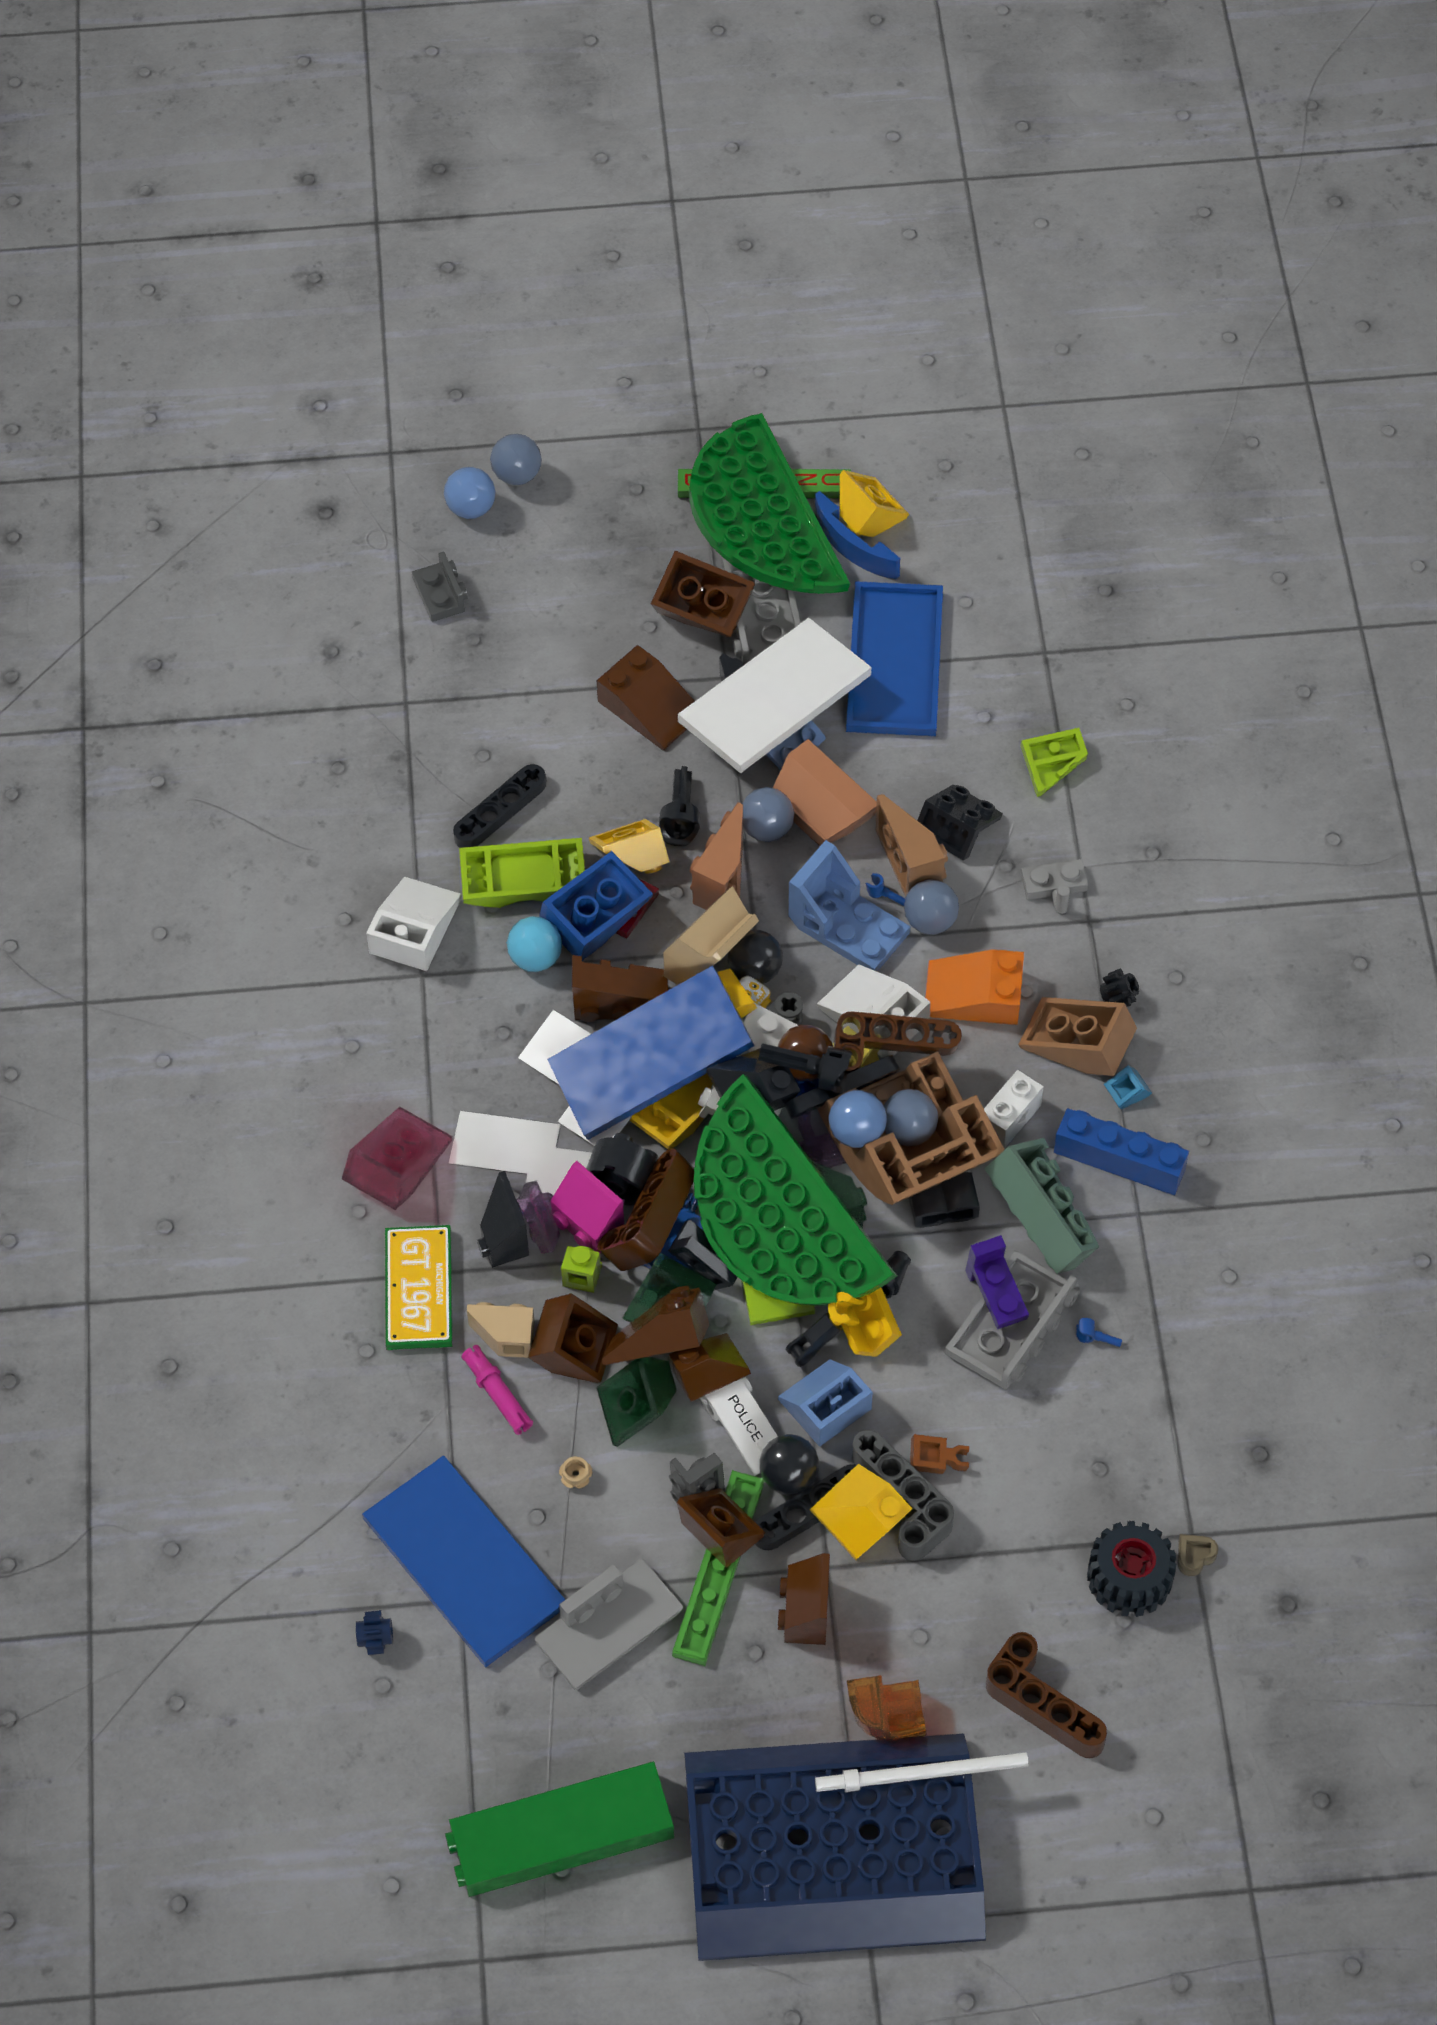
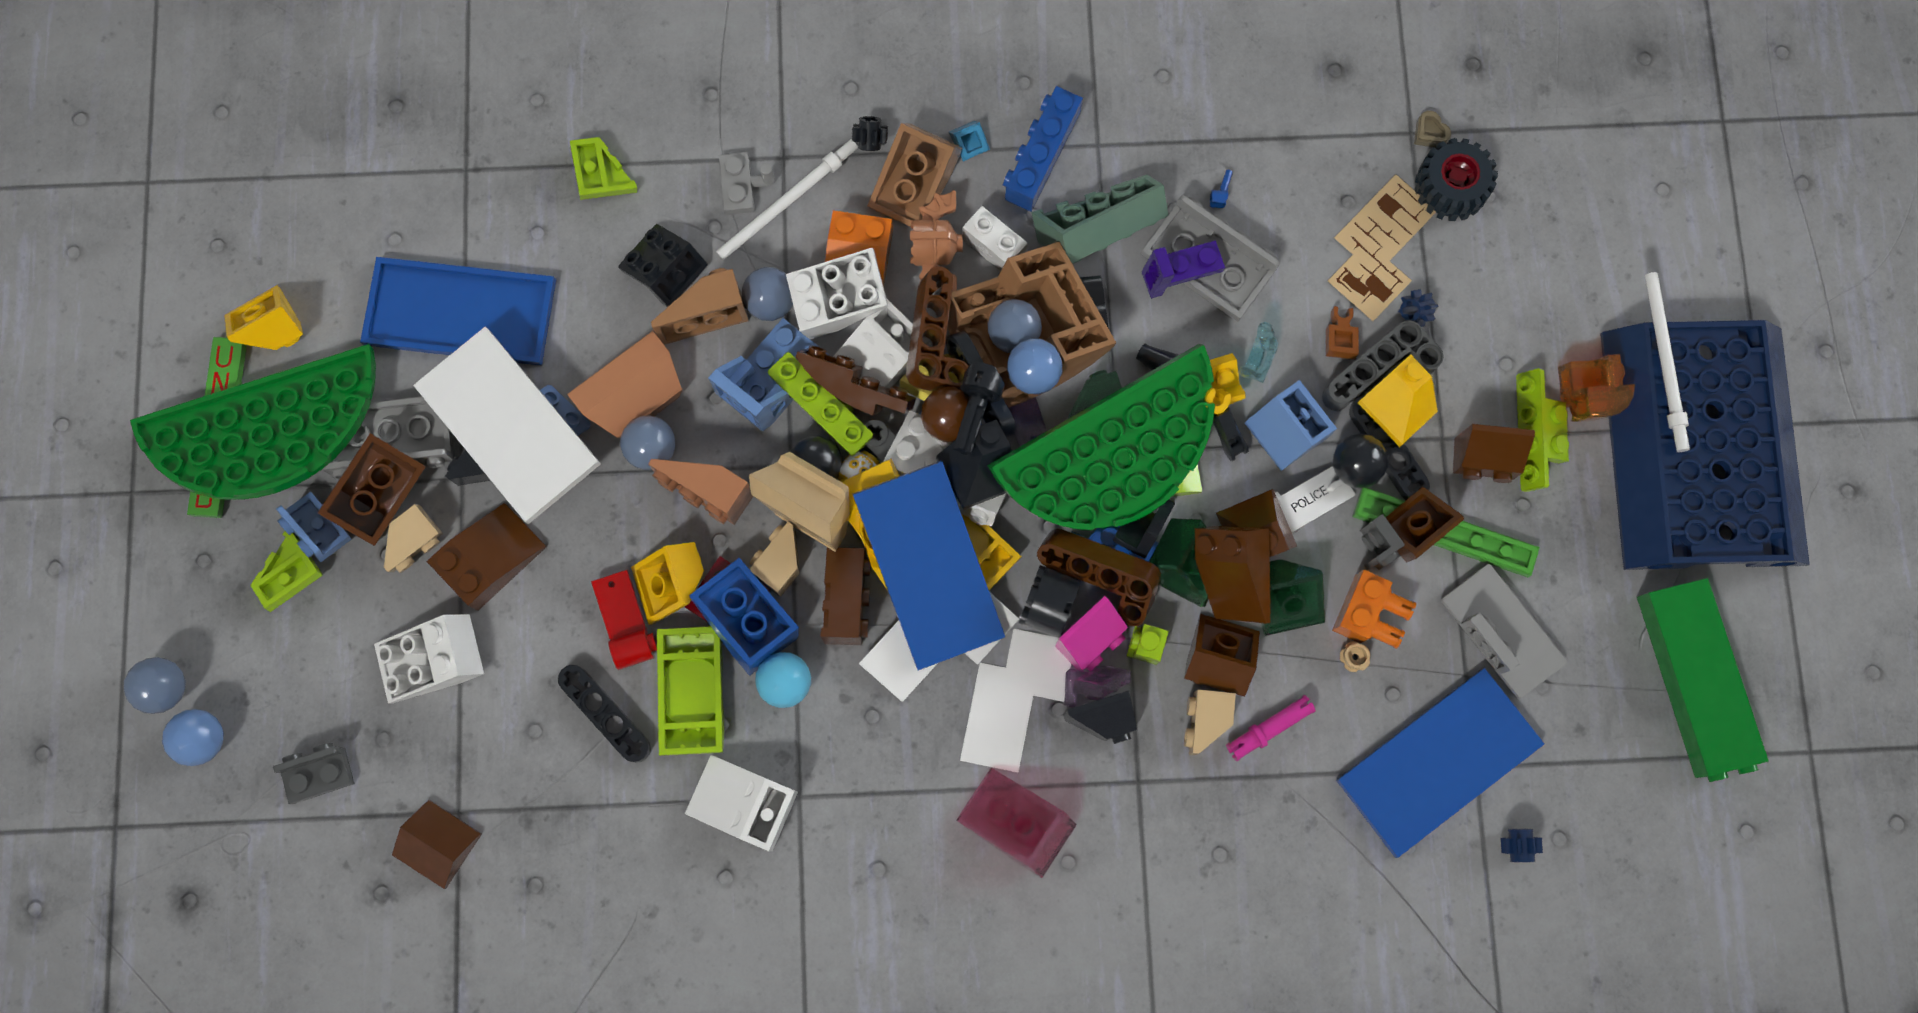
camera: 90 degrees left, 20 degrees up
yellow tile [385,1225,453,1350] -> none
black piece [659,766,700,846] -> none
blue slope [815,491,901,580] -> none
blue hand [866,873,905,906] -> none
reddish brown beam [986,1632,1107,1758] -> none
none -> lime wing [250,531,323,612]
none -> medium blue bracket [276,491,352,562]
none -> white slope [374,614,484,704]
none -> tan slope [384,504,443,573]
none -> reddish brown slope [392,800,482,889]
none -> red door [591,570,657,671]
none -> white bar [716,139,858,260]
none -> tan slope [749,522,800,597]
none -> lime bracket [768,352,873,456]
none -> white slope [786,248,888,339]
none -> reddish brown slope [796,346,916,415]
none -> nougat helmet [910,190,963,292]
none -> clear light blue helmet [1239,322,1278,383]
none -> tan sticker [1328,174,1436,321]
none -> orange brick [1332,570,1417,649]
none -> dark blue gear [1398,289,1439,327]
none -> lime bracket [1516,368,1569,492]

